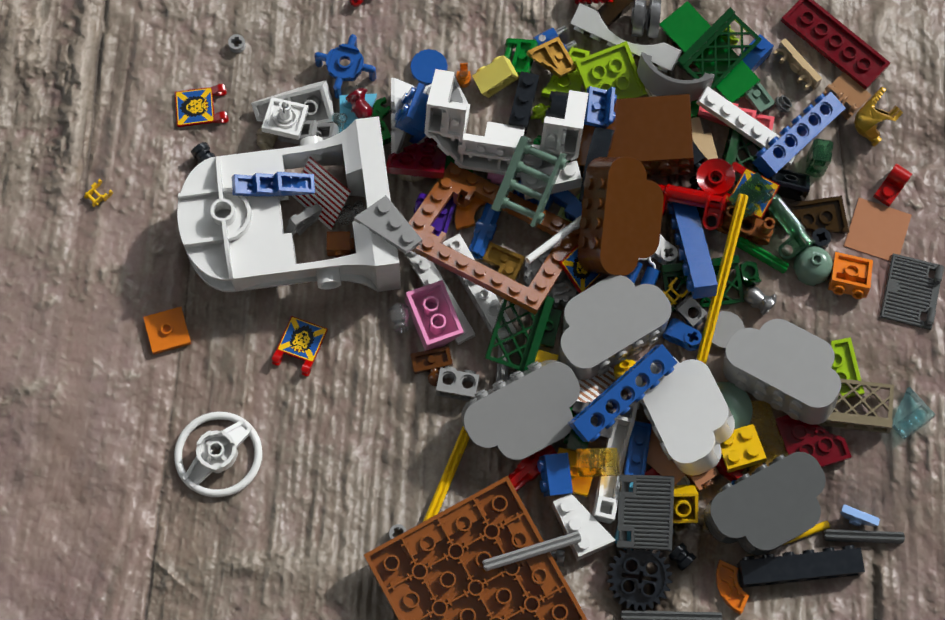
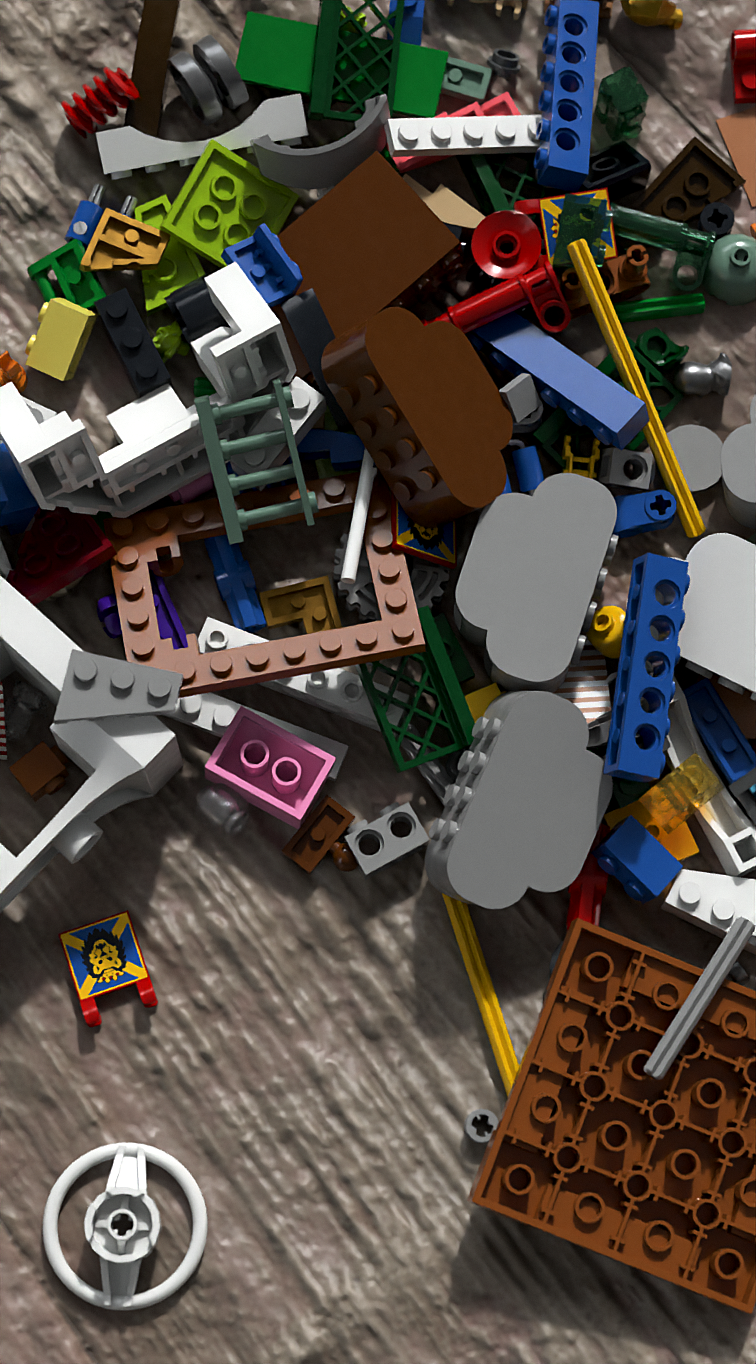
camera: 40 degrees left, 5 degrees up
orange tile [455,196,487,231] -> none
none -> light grey tile [499,373,542,423]

